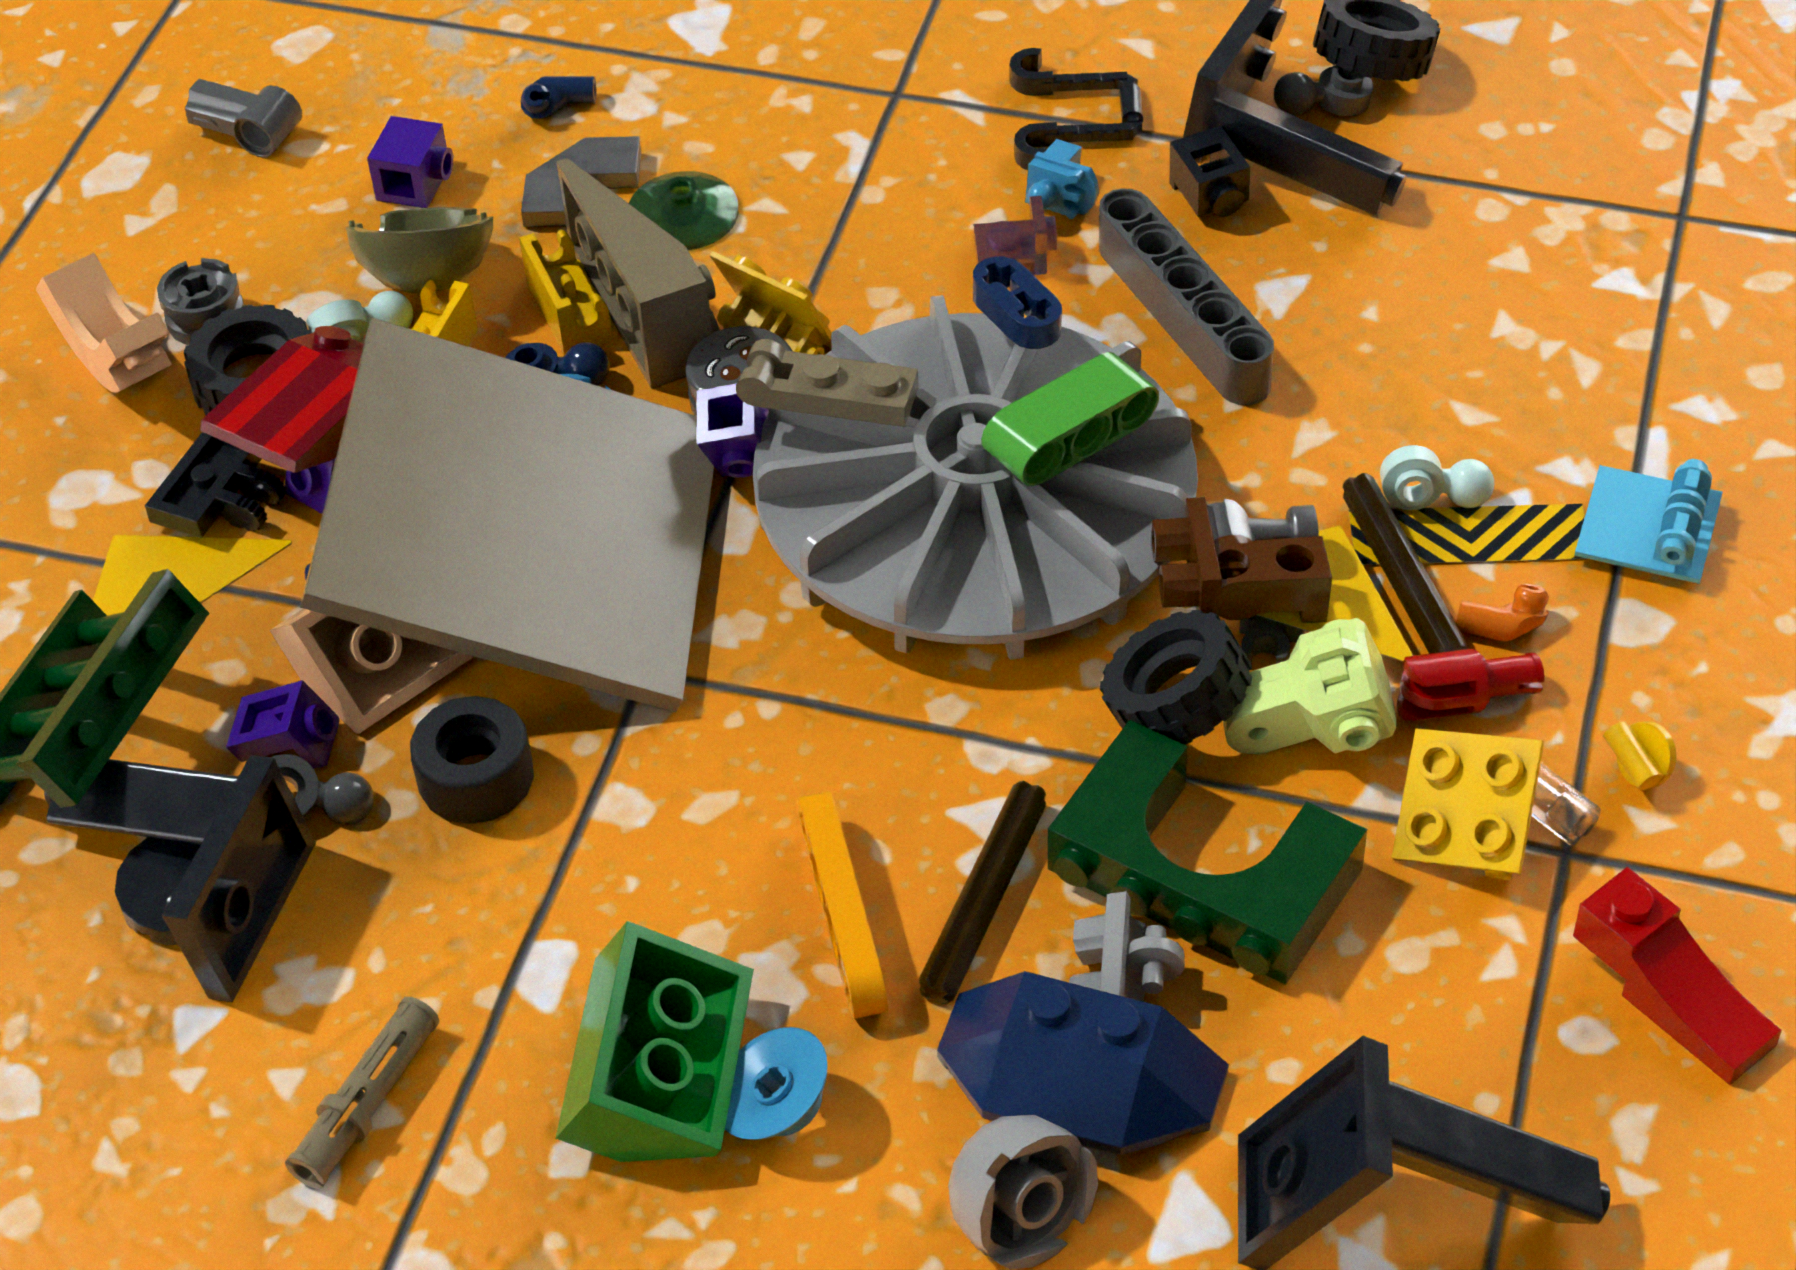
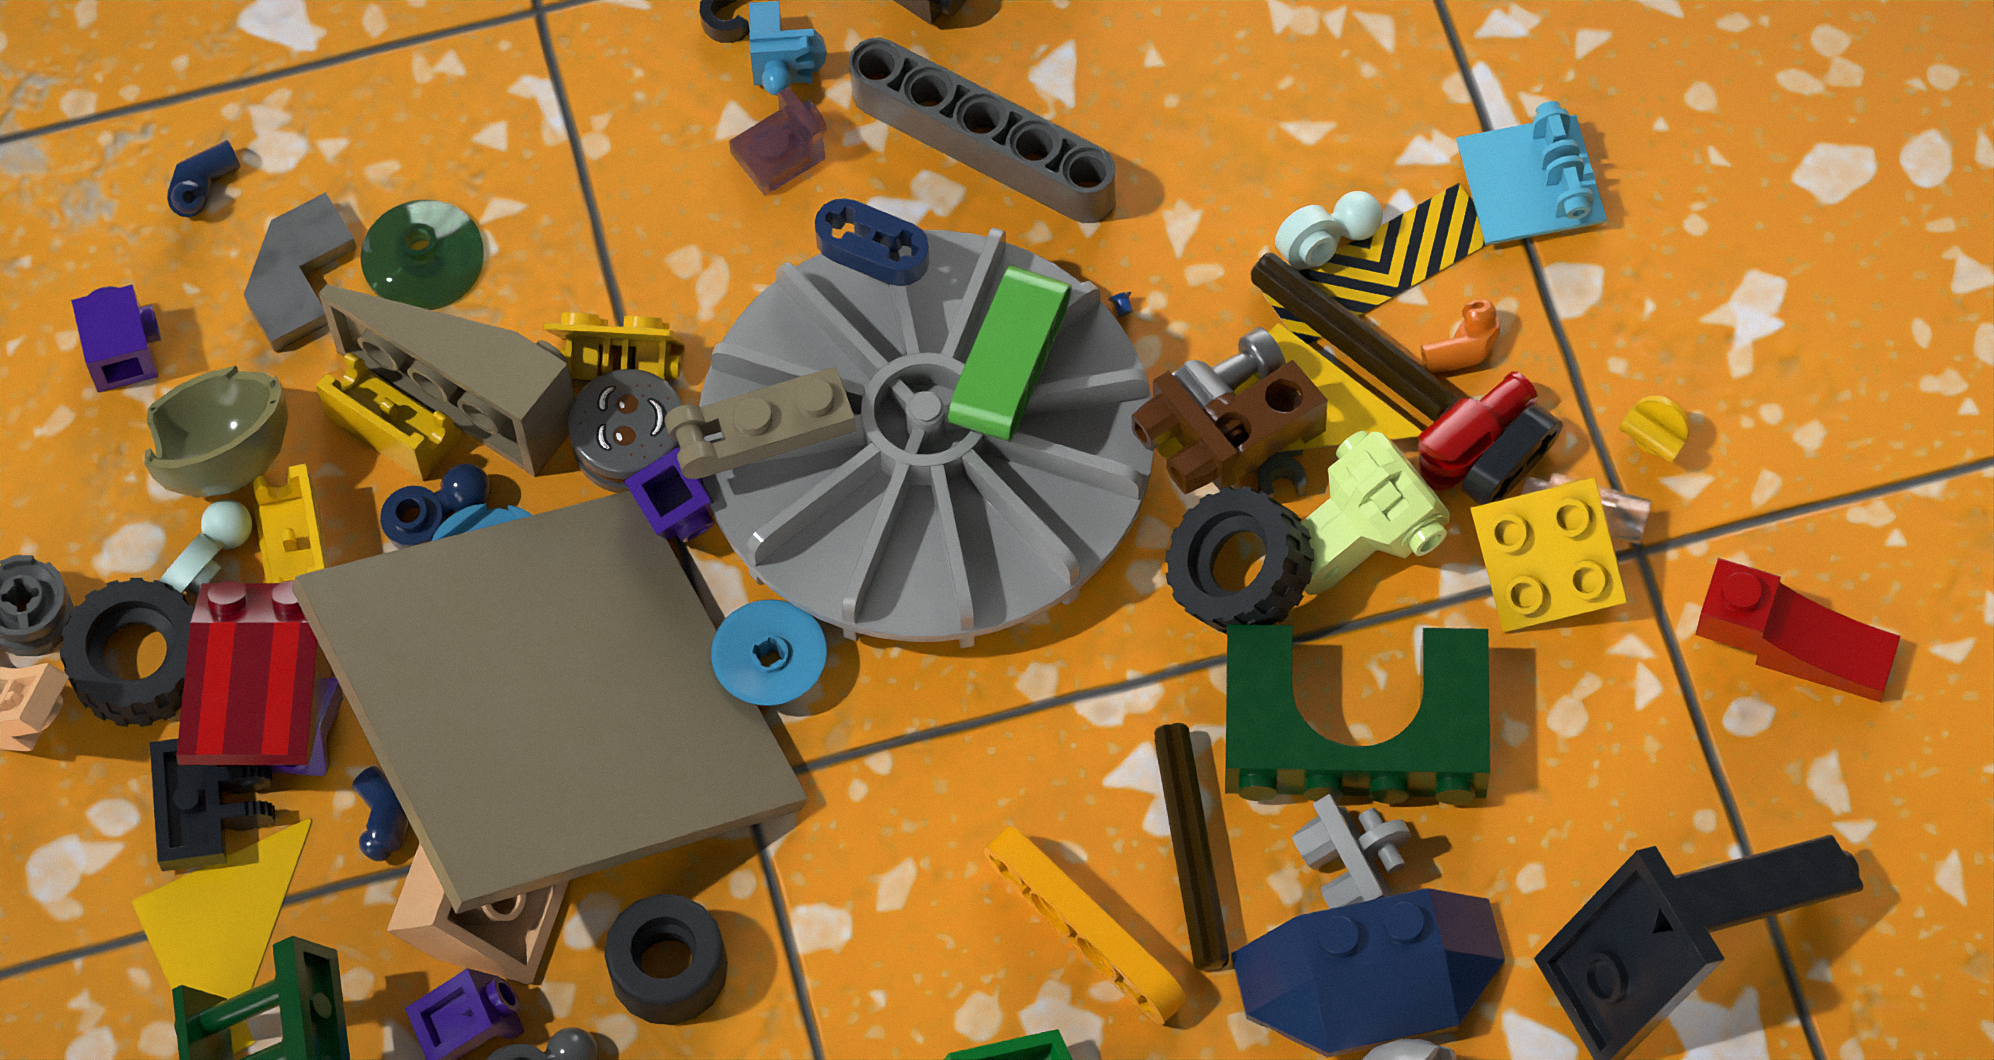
camera: 30 degrees left, 15 degrees up
none -> dark azure piece [711,600,827,706]
none -> blue piece [1108,292,1133,316]
none -> black beam [1461,403,1563,505]

